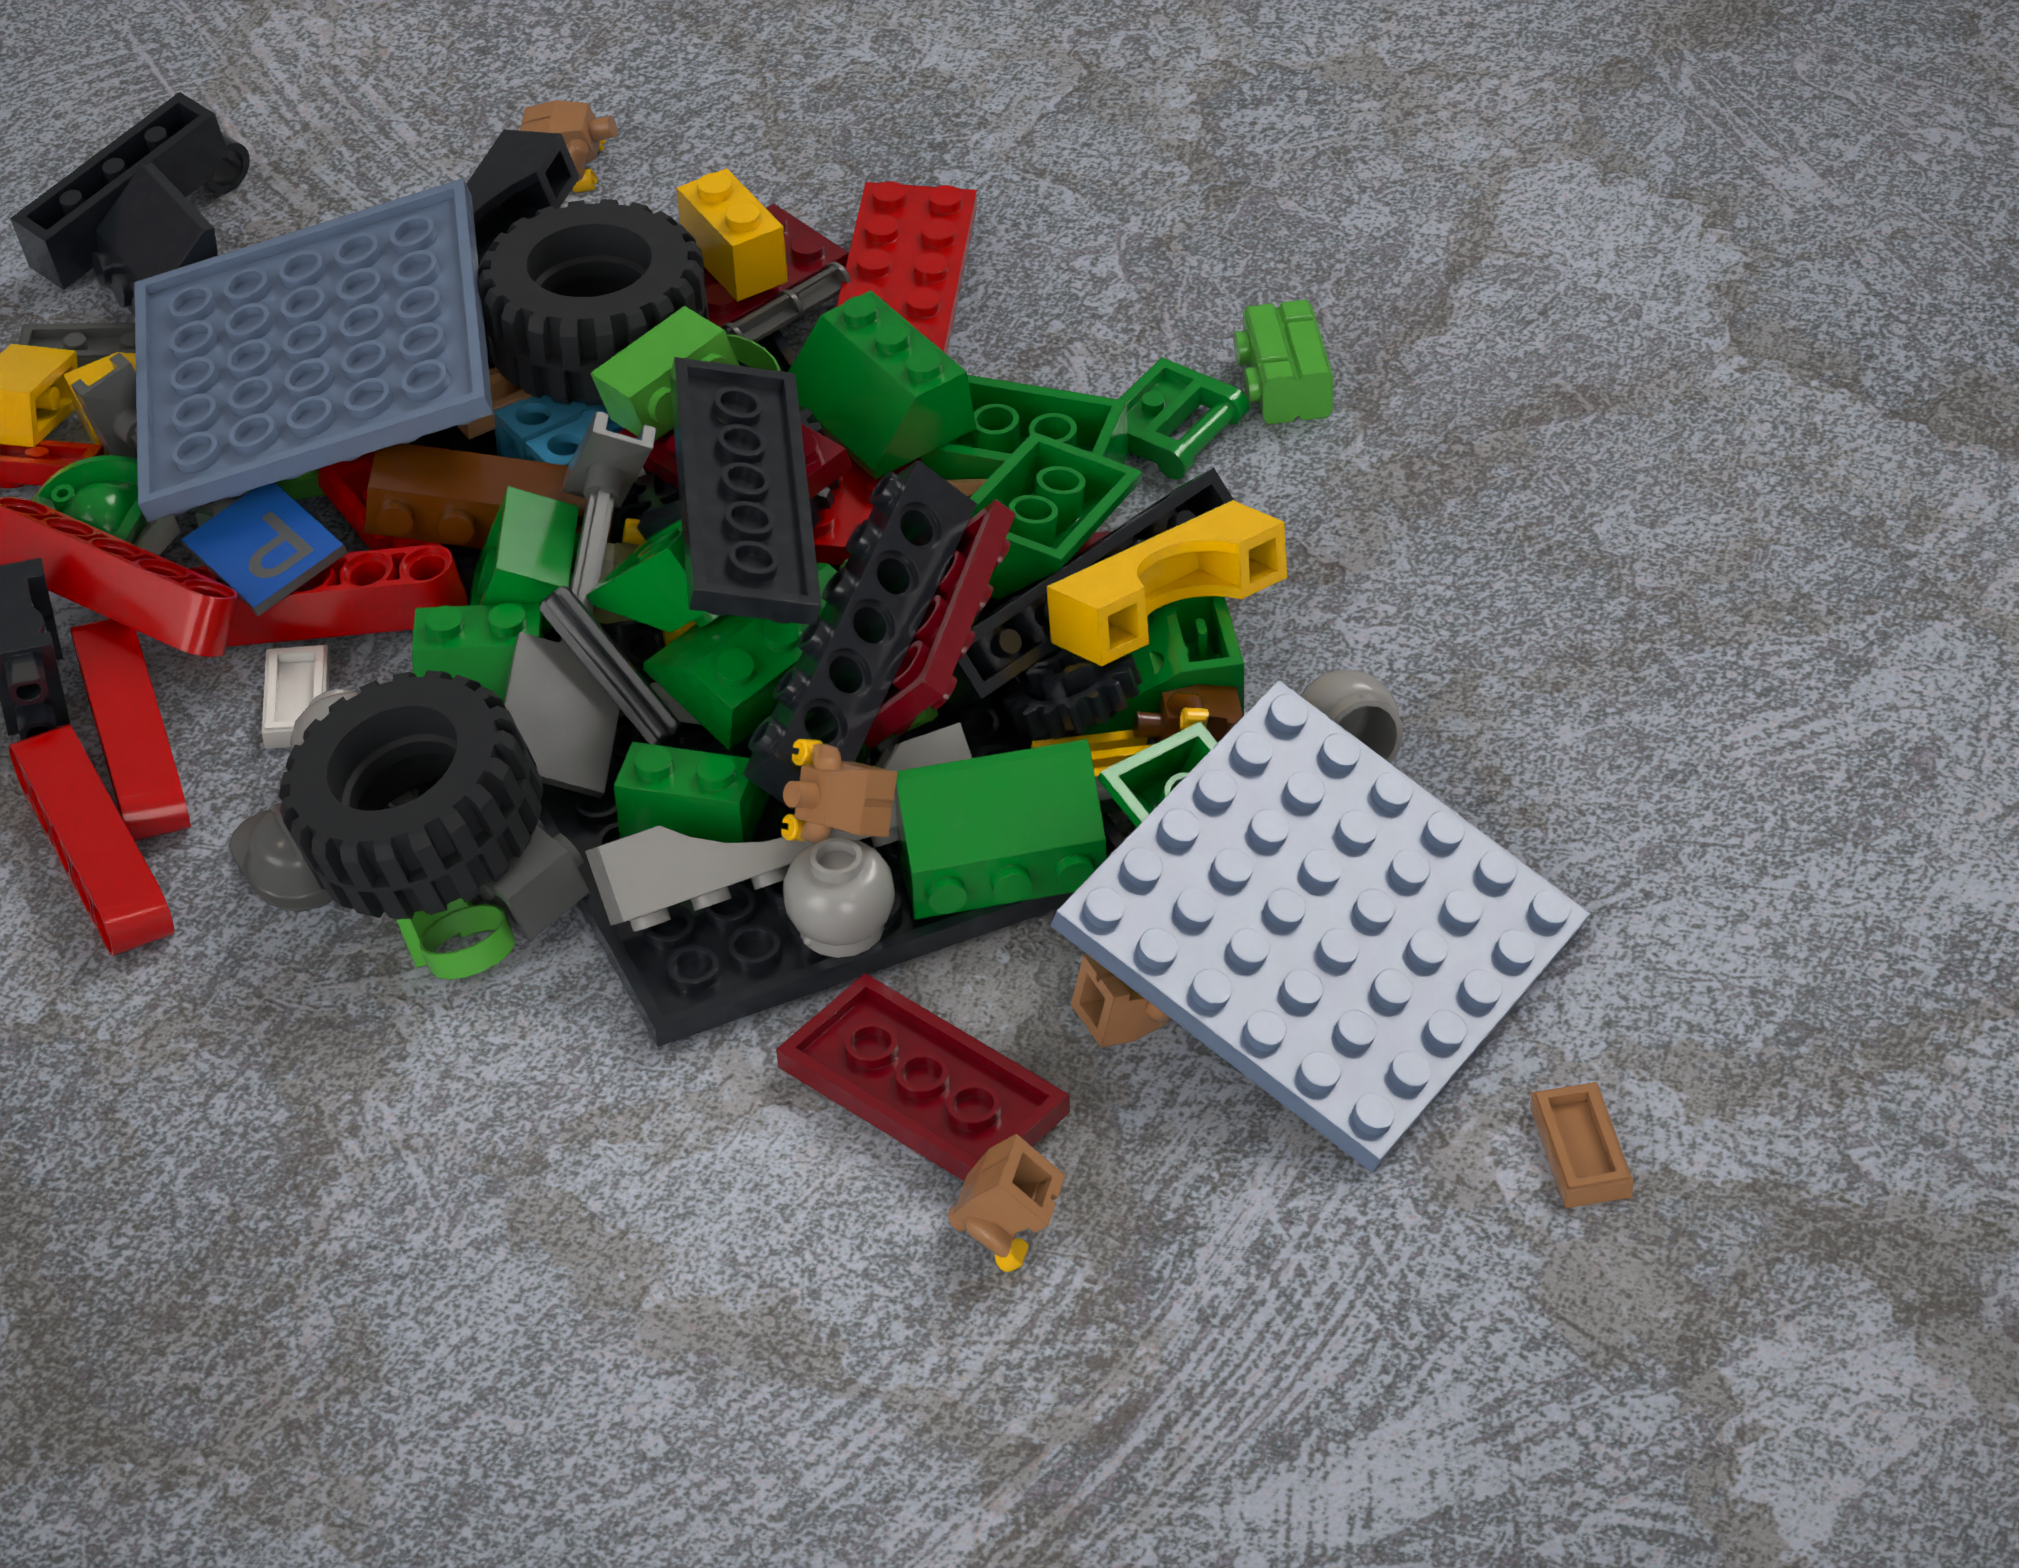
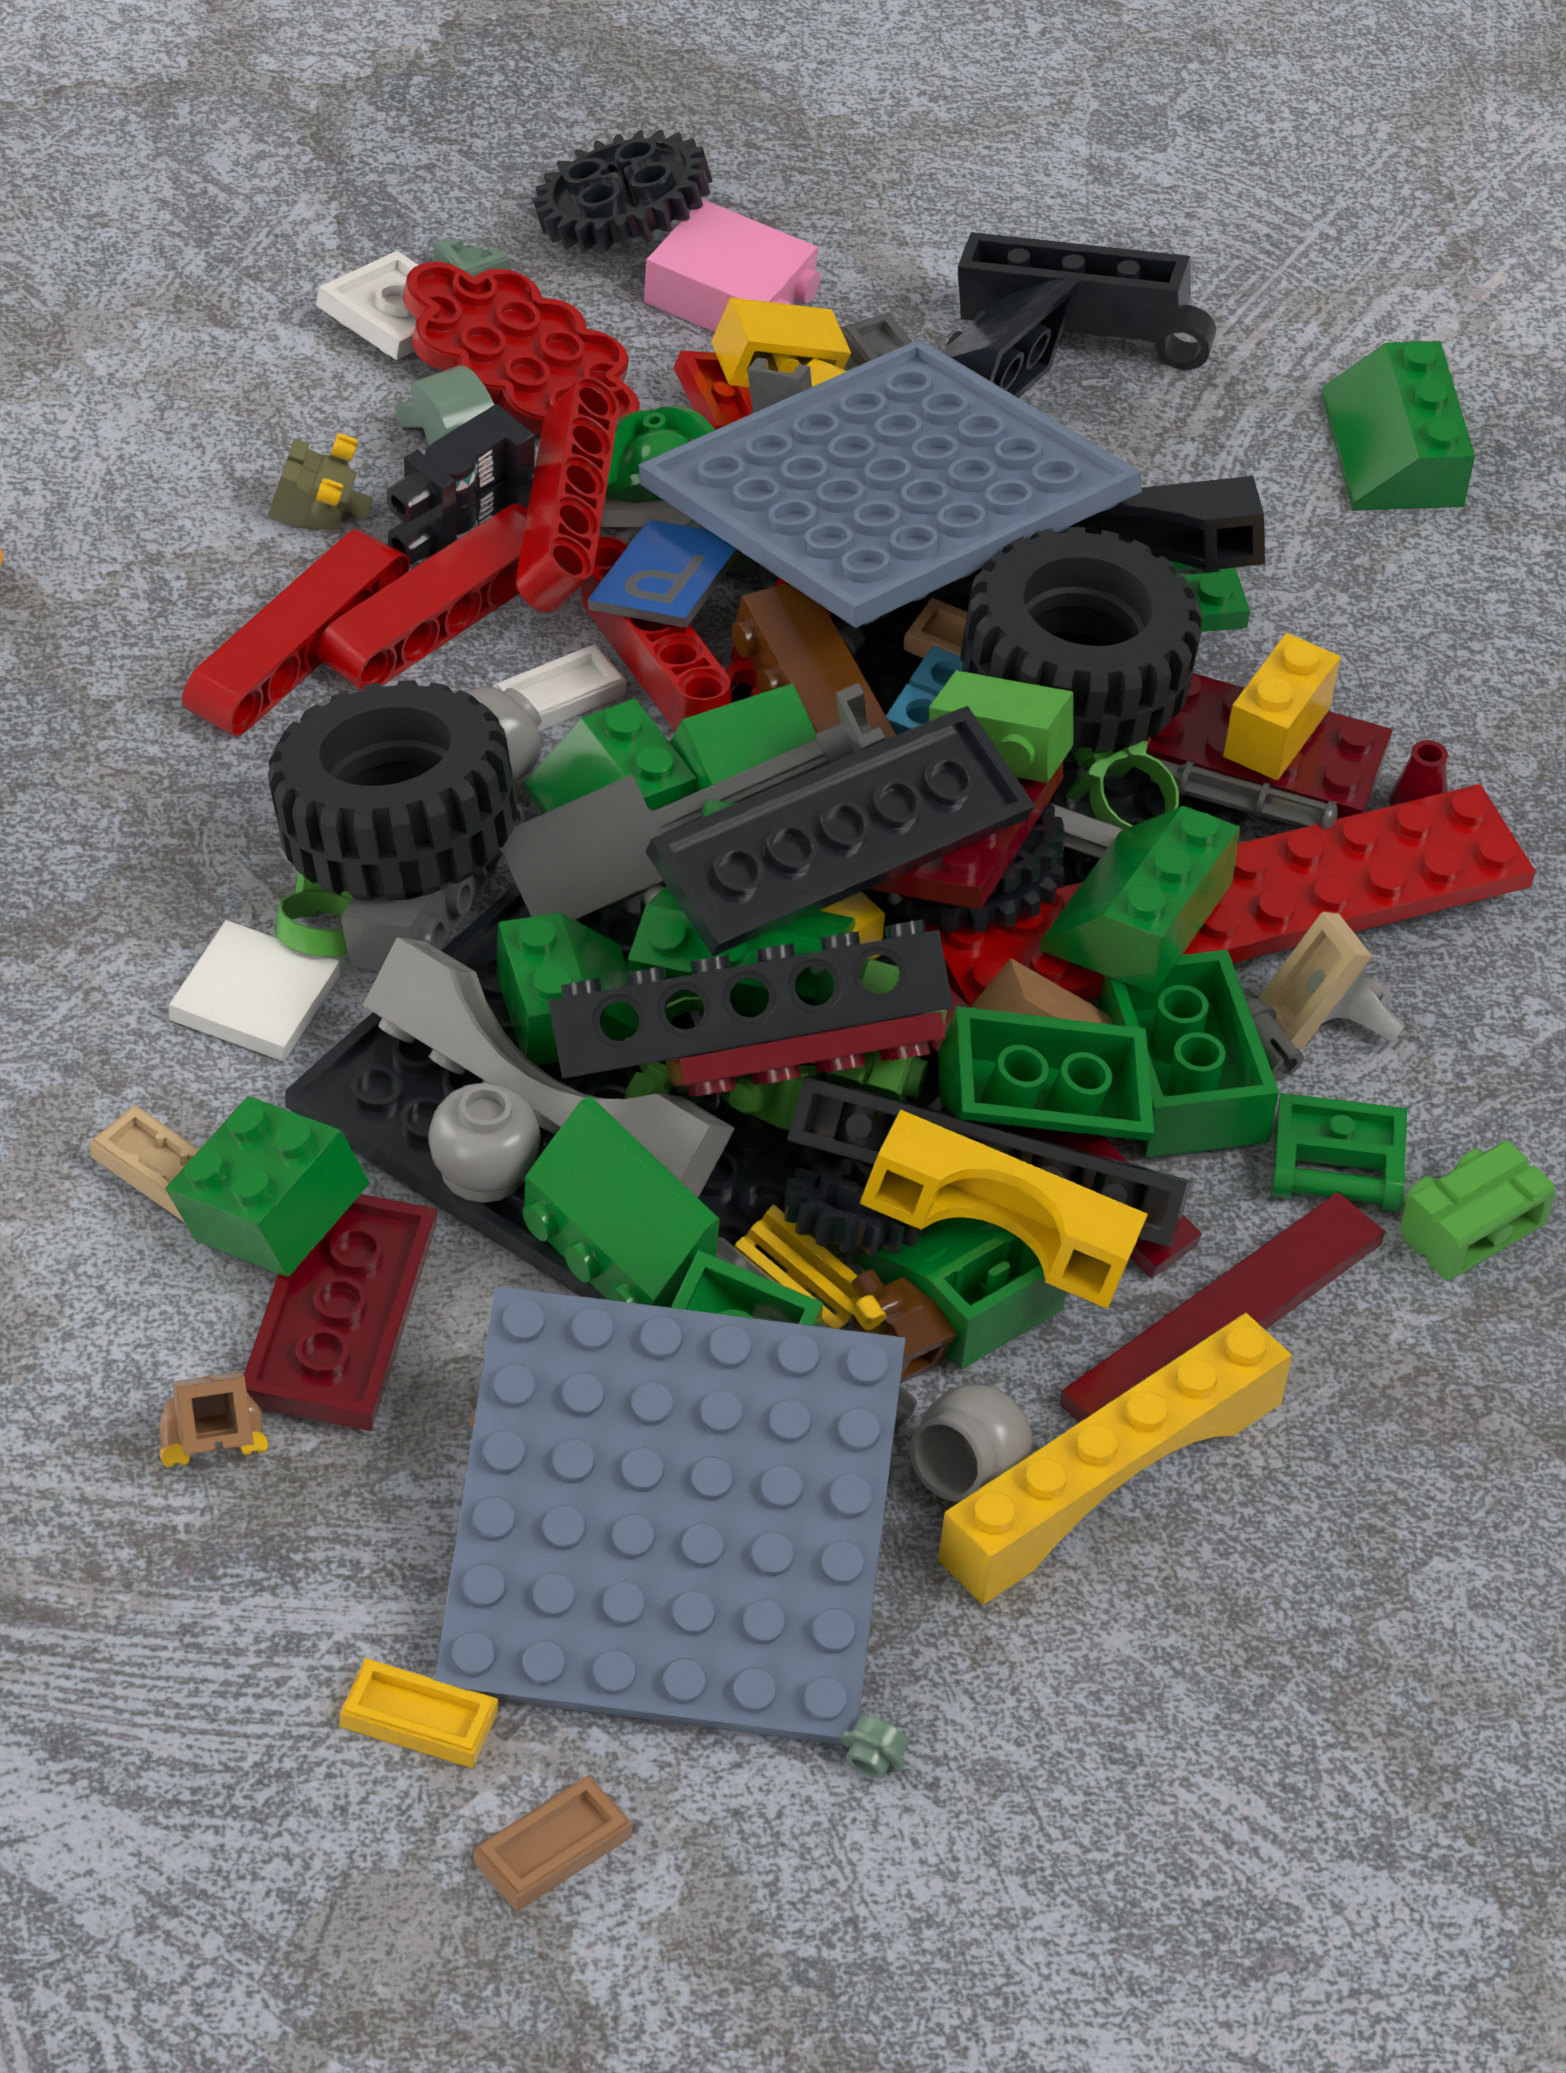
camera: 55 degrees right, 5 degrees up
medium nougat piece [520,100,617,193] -> none
black axle [539,586,681,746] -> none
medium nougat piece [781,739,898,844] -> none
none -> tan plate [89,1105,200,1223]
none -> green brick [165,1096,370,1277]
none -> white tile [168,920,340,1062]
none -> yellow tile [340,1658,498,1769]
none -> sand green plate [841,1715,909,1778]
none -> yellow arch [938,1313,1292,1605]
none -> dark red tile [1059,1192,1385,1423]
none -> tan piece [1258,912,1404,1049]
none -> green slope [1321,341,1475,511]
none -> dark red cone [1389,740,1448,806]

